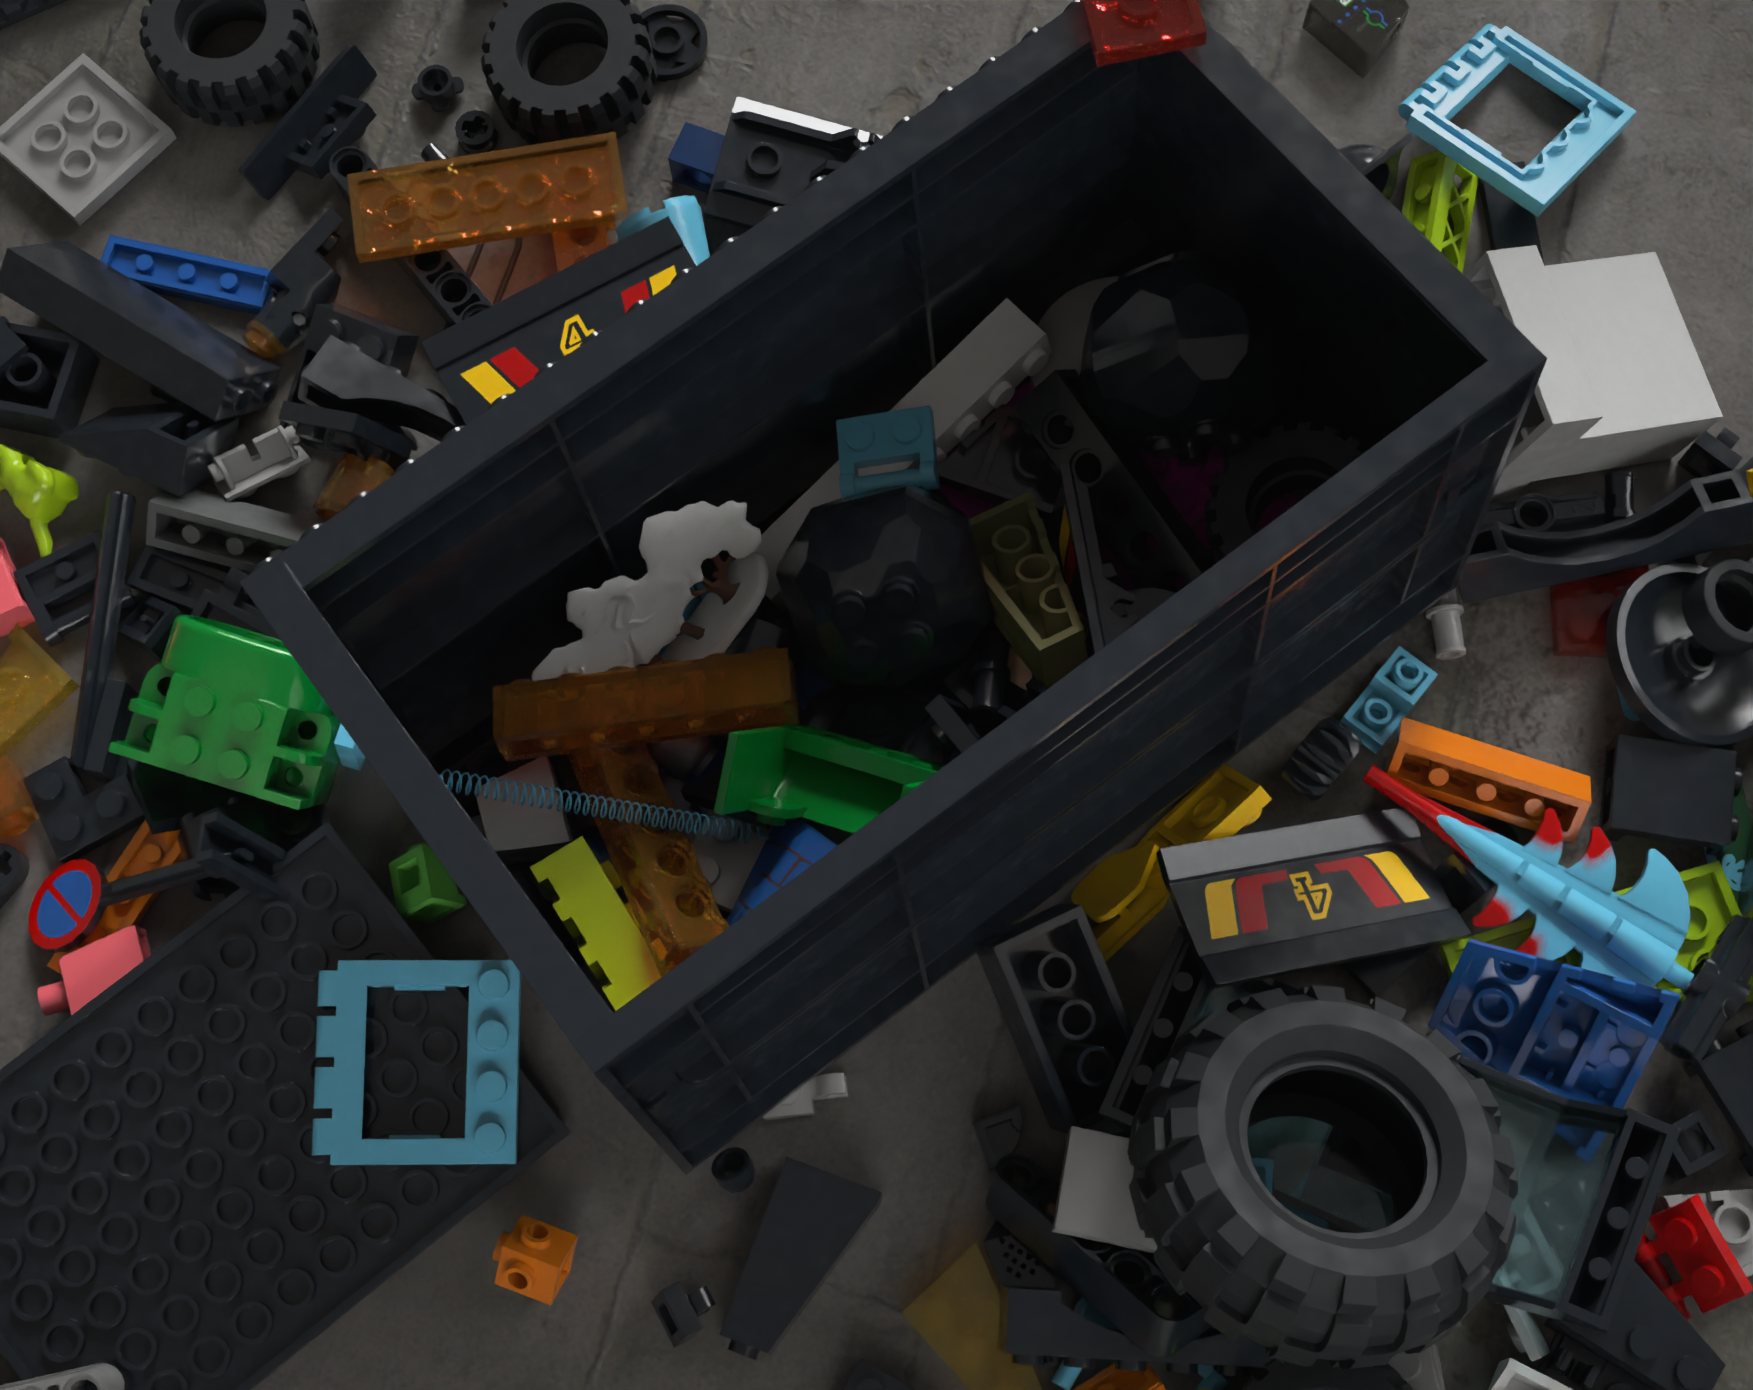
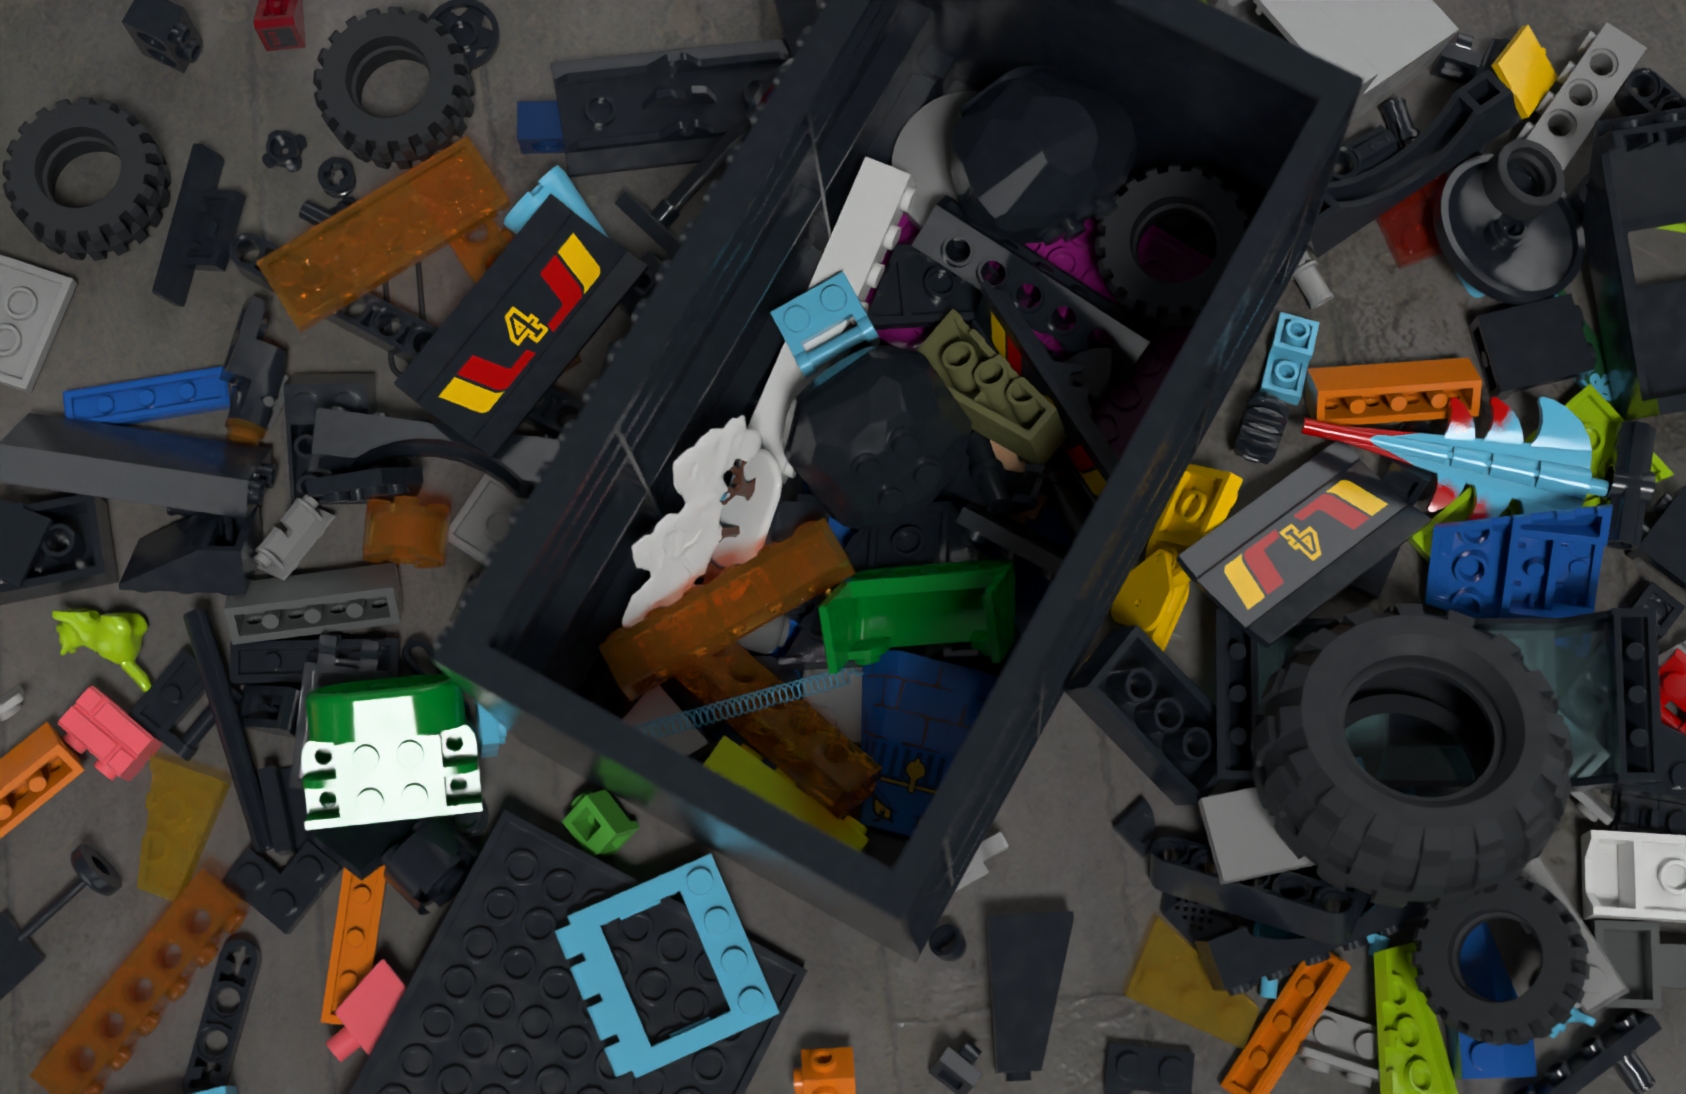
camera: 30 degrees left, 5 degrees up
black piece [28,812,285,953] -> none

